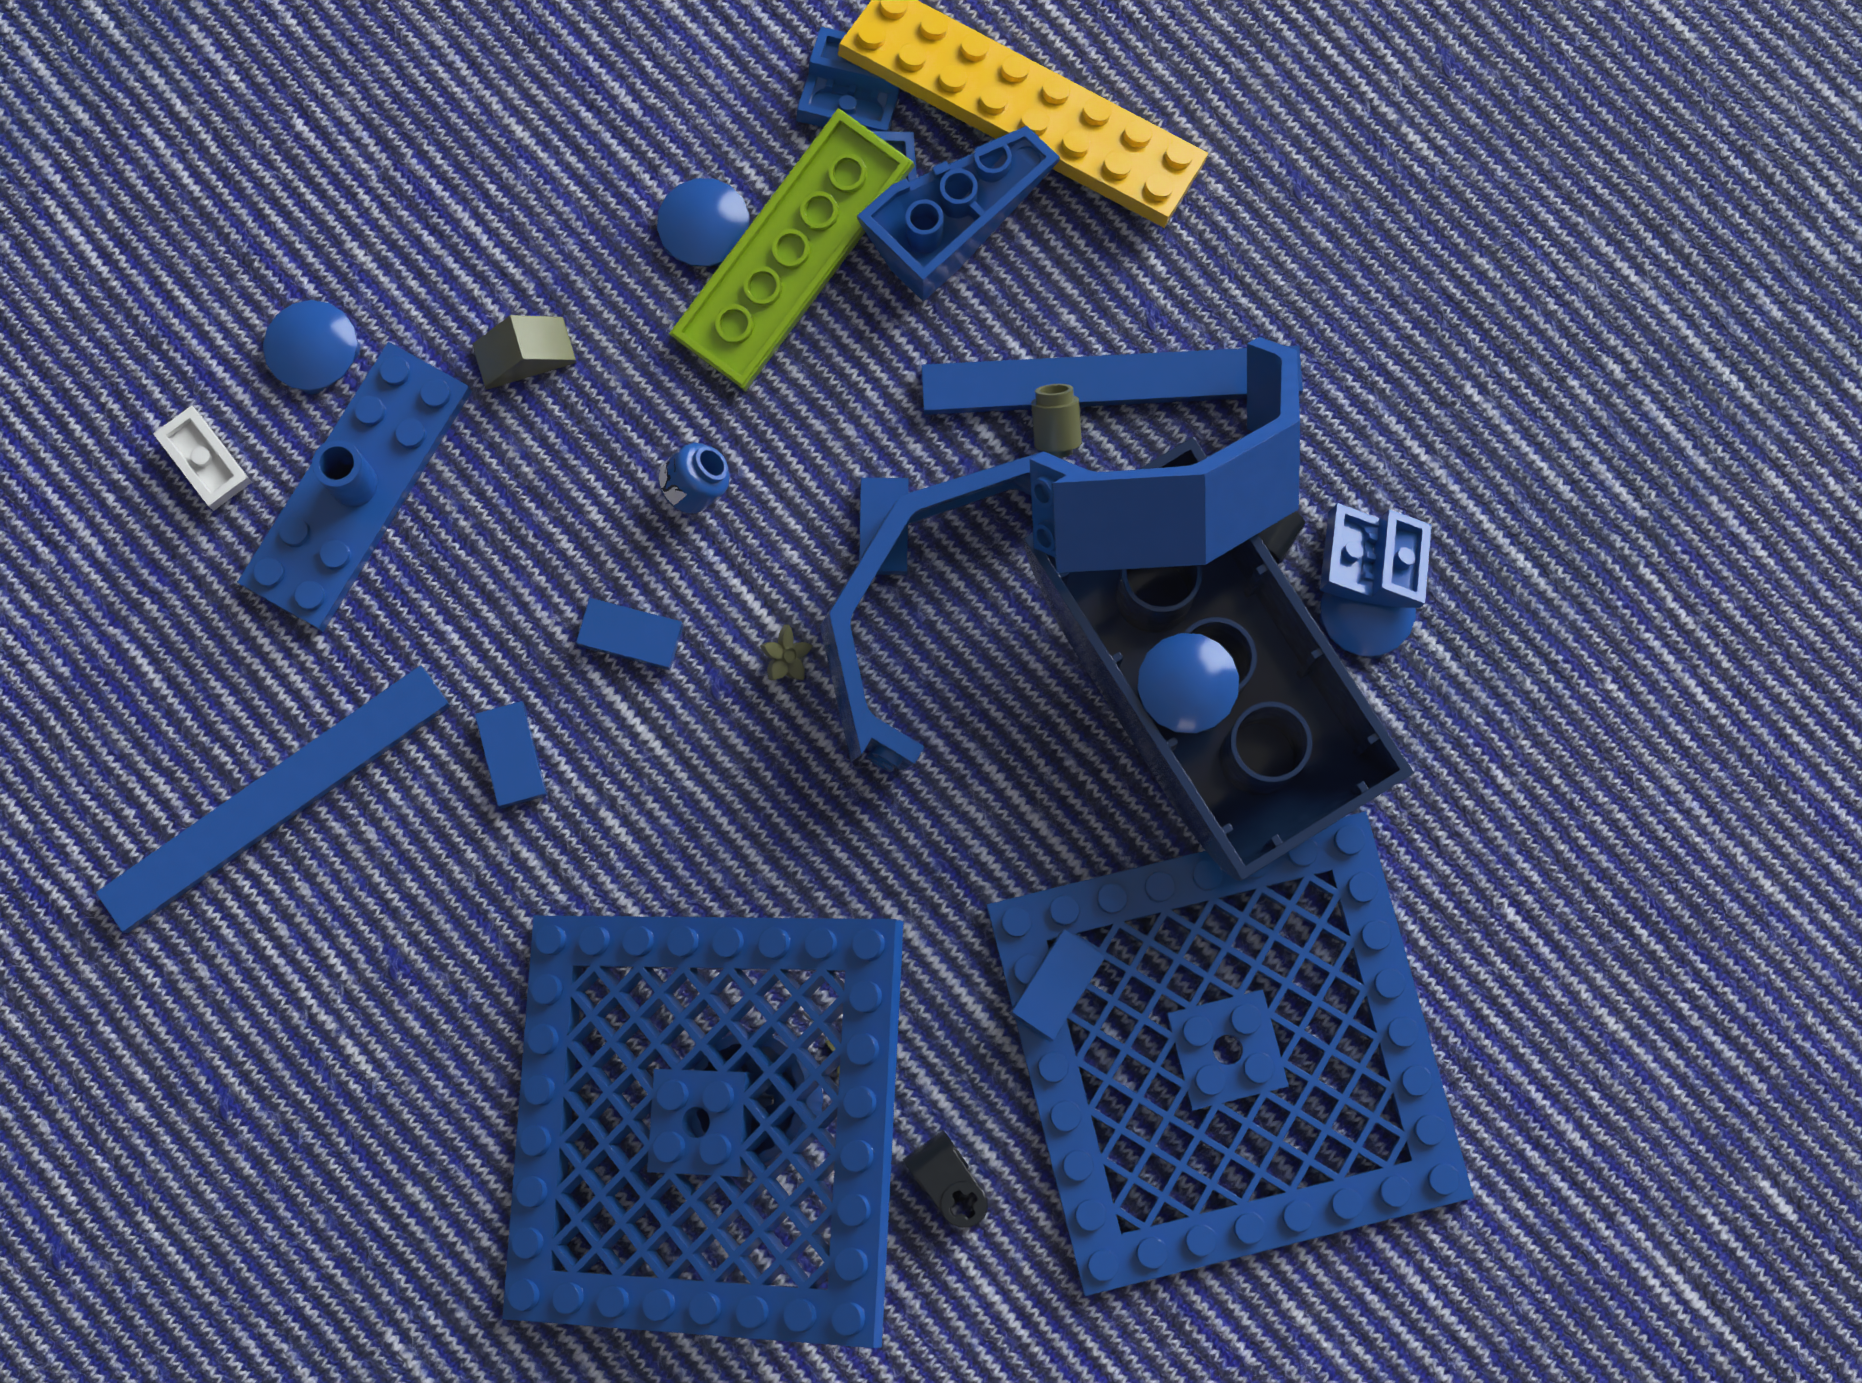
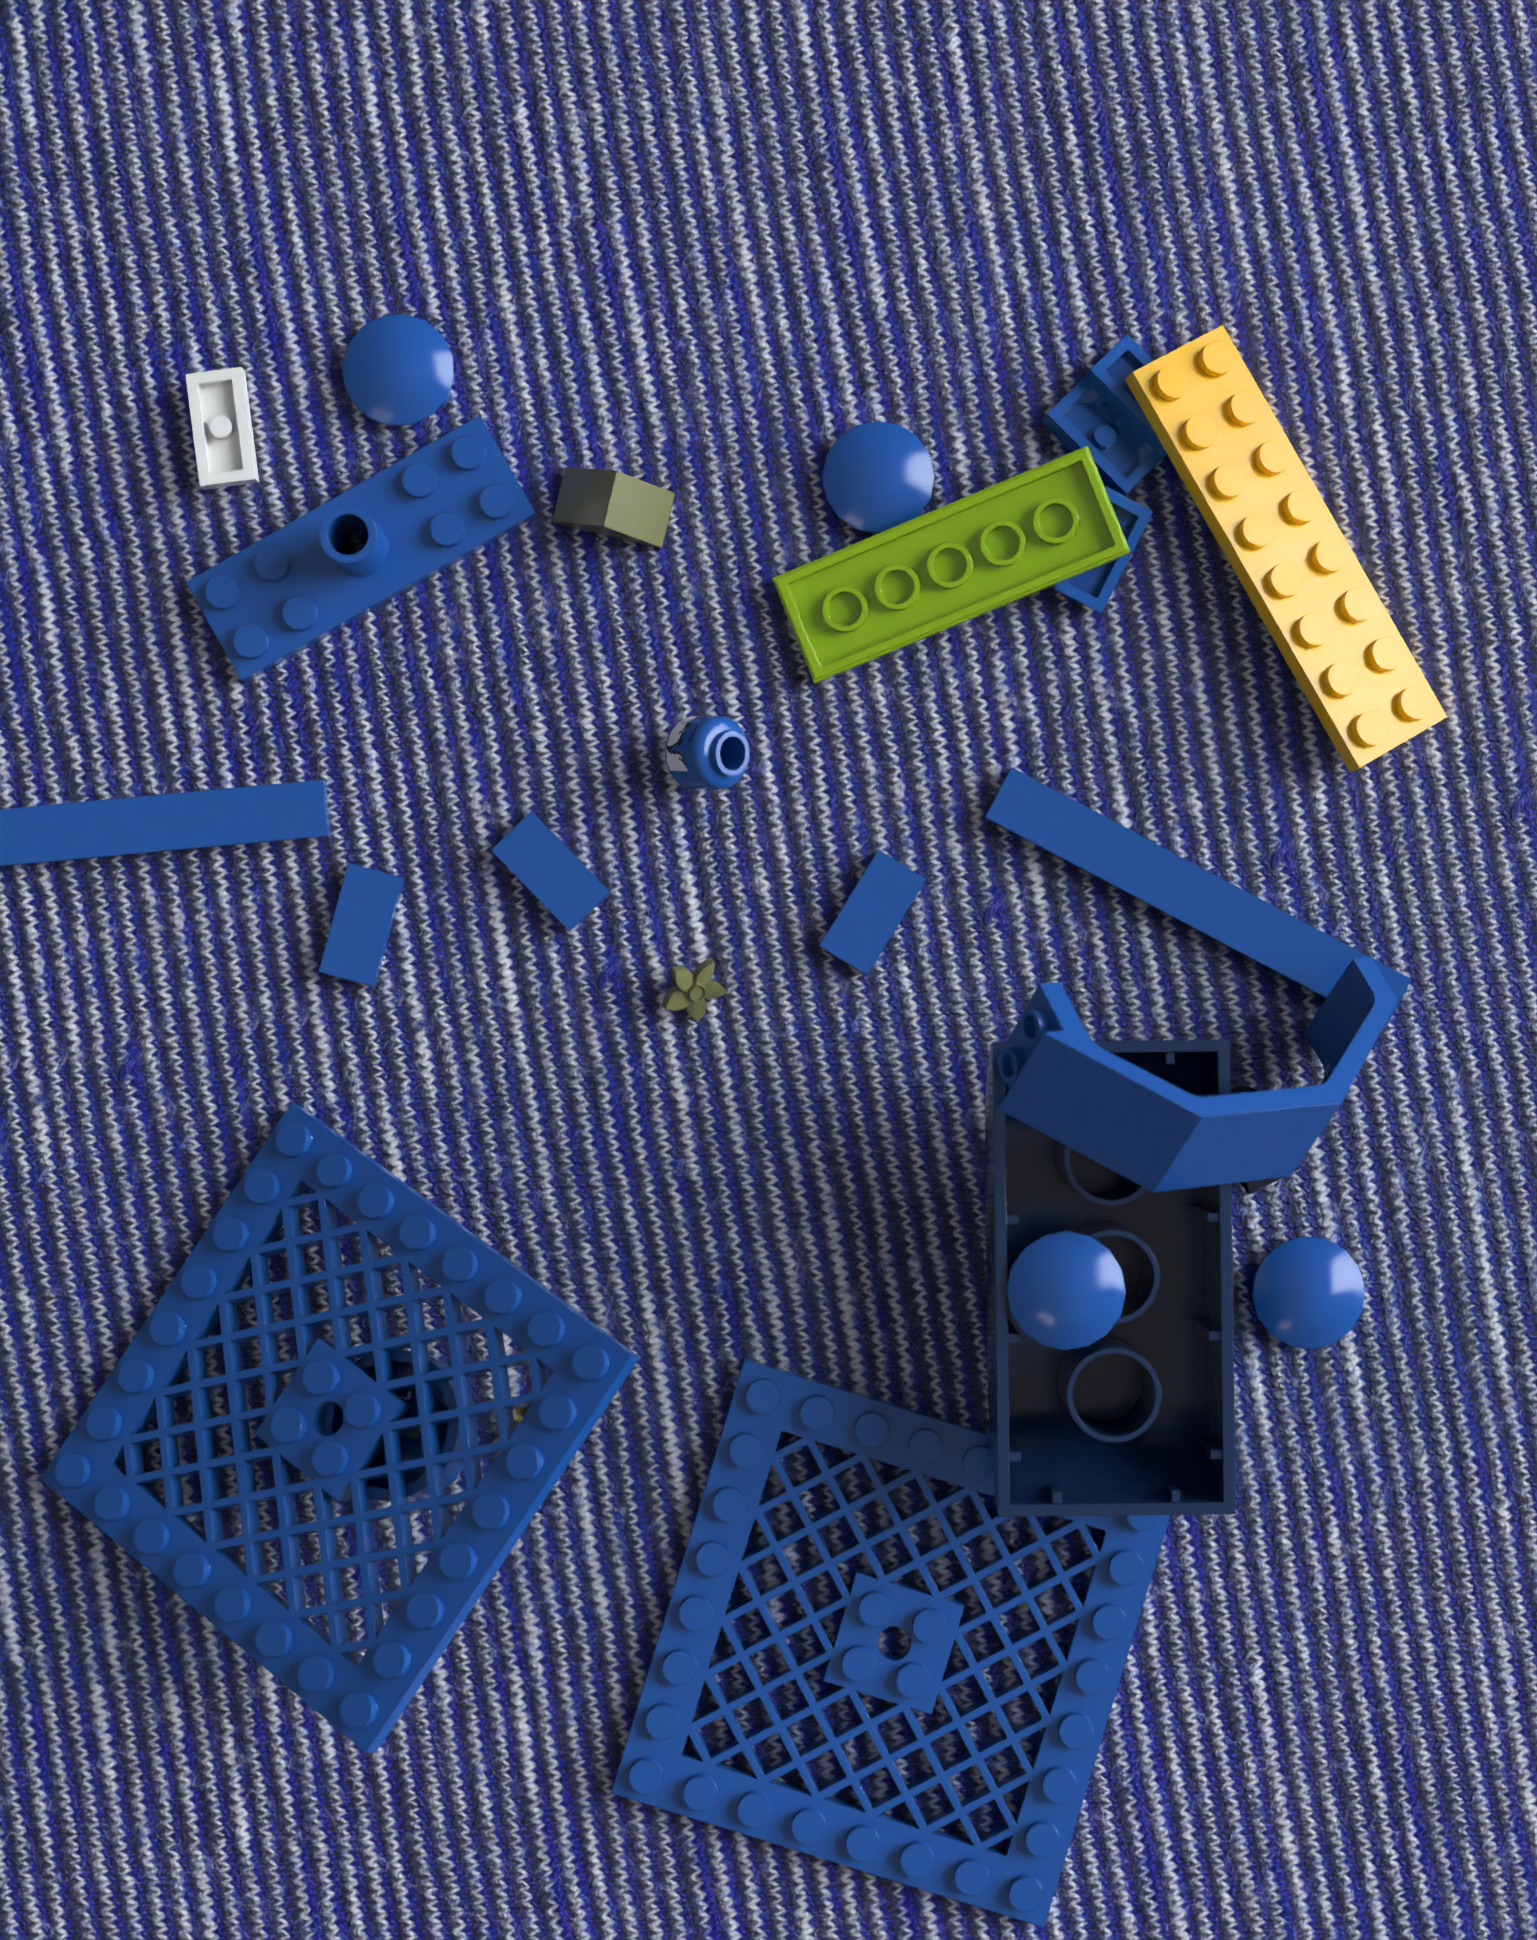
camera: 30 degrees right, 10 degrees up
blue panel [820,452,1042,772] -> none
blue wedge [857,126,1060,302] -> none
black piece [902,1130,988,1228] -> none
blue tile [1009,929,1106,1042] -> none
olive brick [1031,384,1082,458] -> none
blue slope [1320,503,1432,608] -> none

